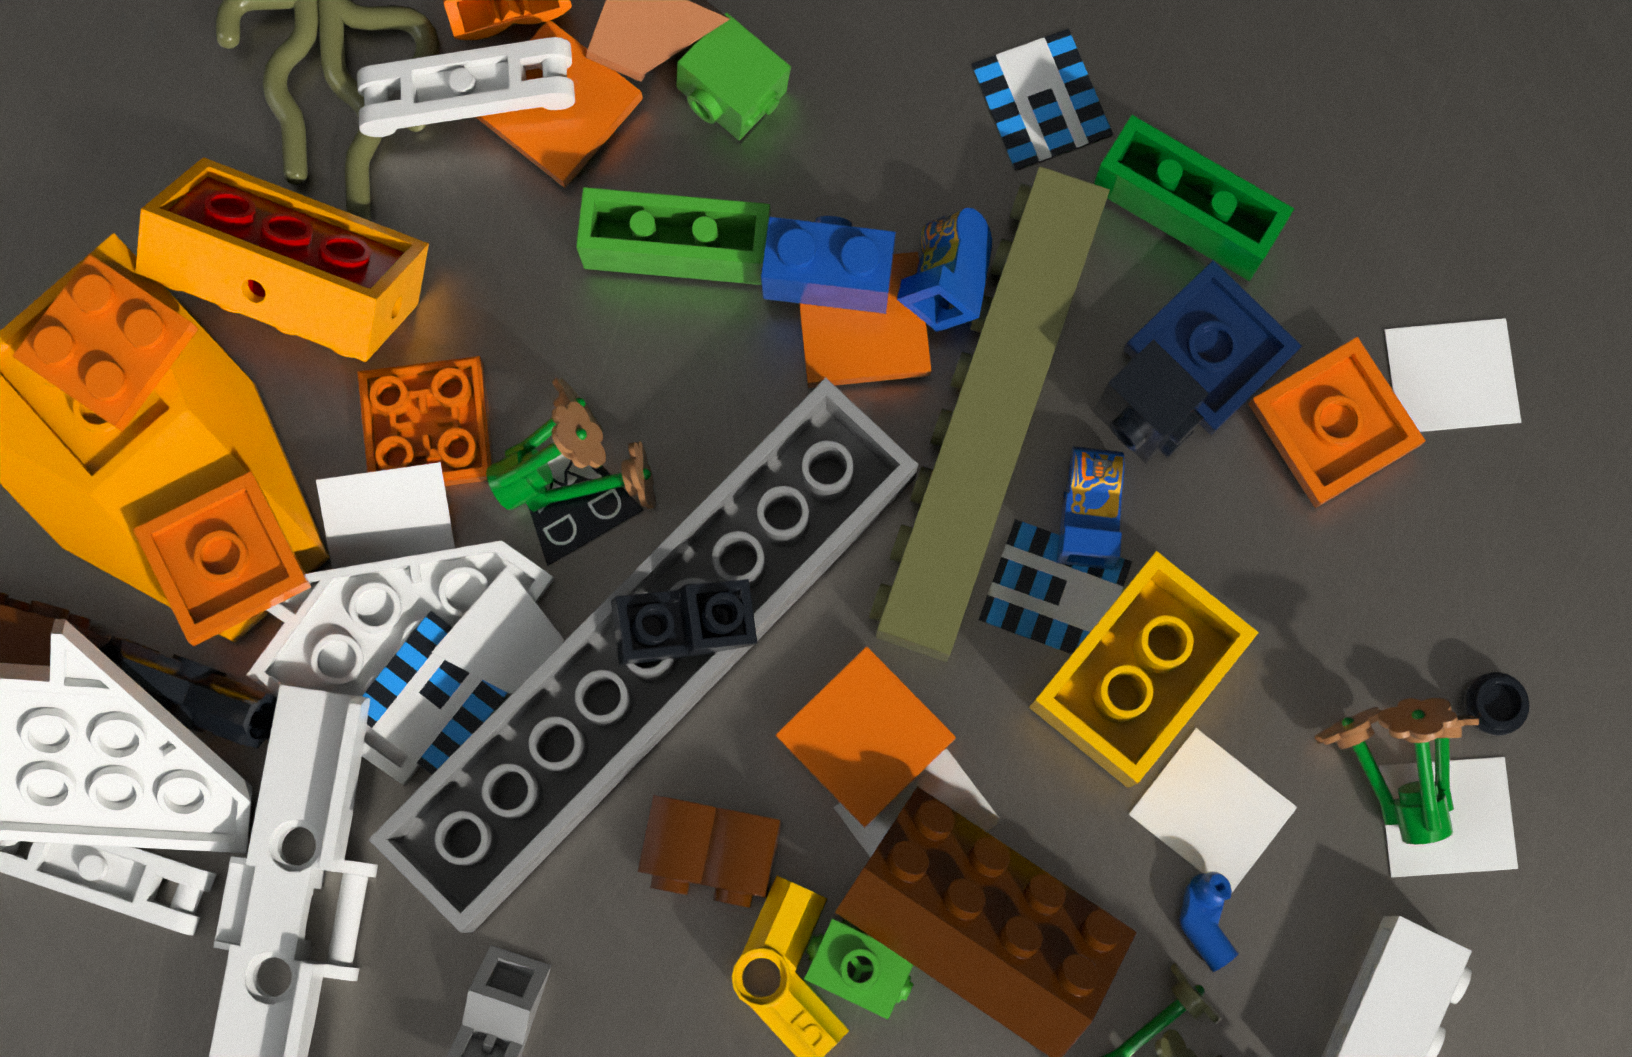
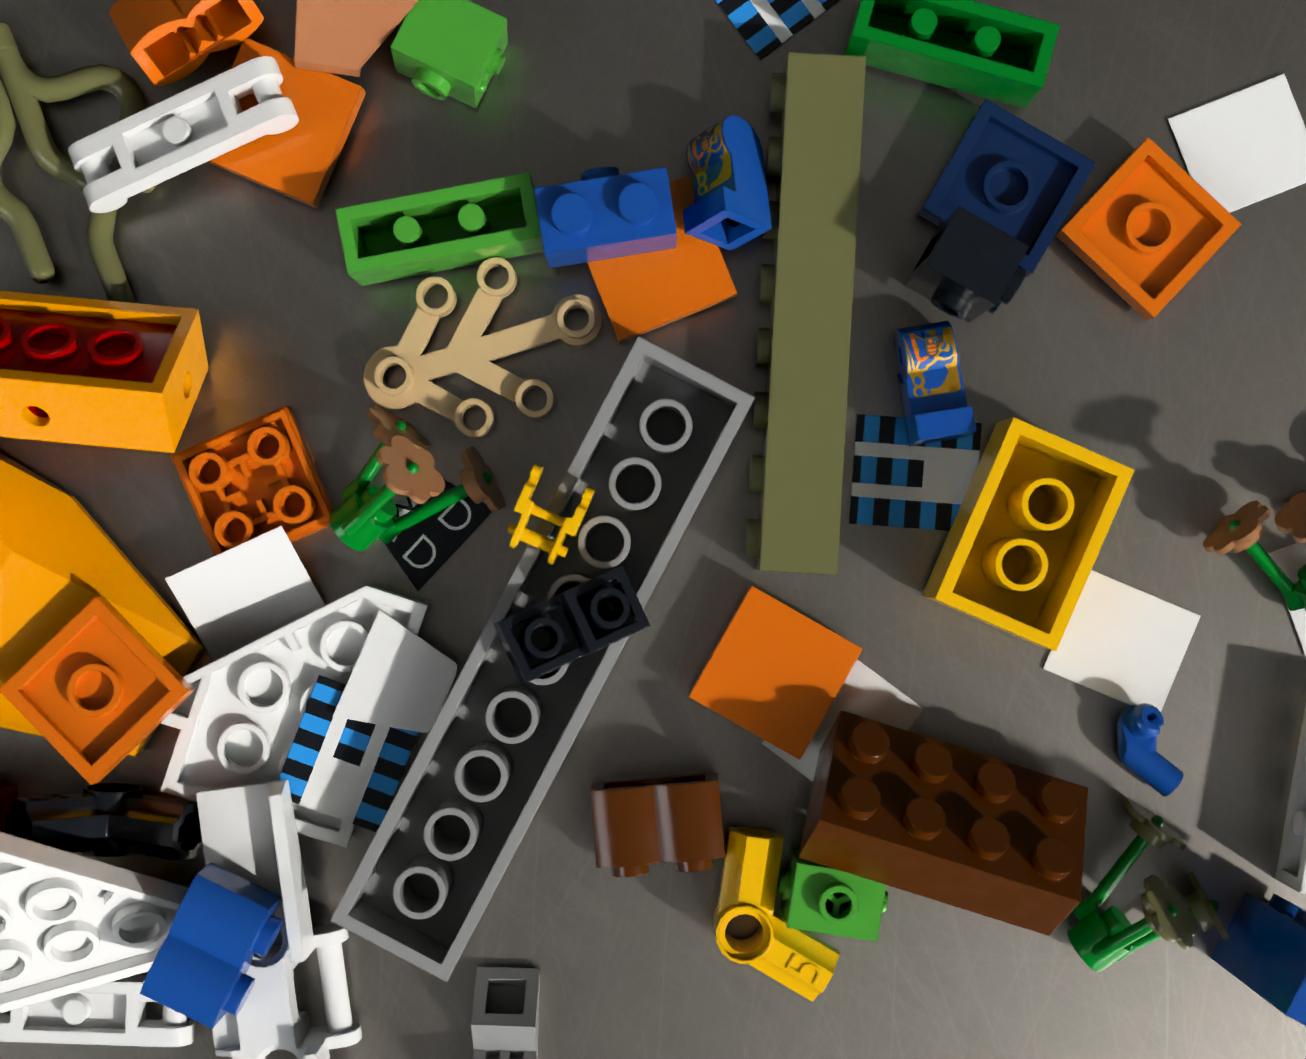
camera: 15 degrees left, 10 degrees up
none -> blue brick [140,862,284,1029]
none -> tan plant [364,257,603,438]
none -> yellow piece [507,463,595,565]

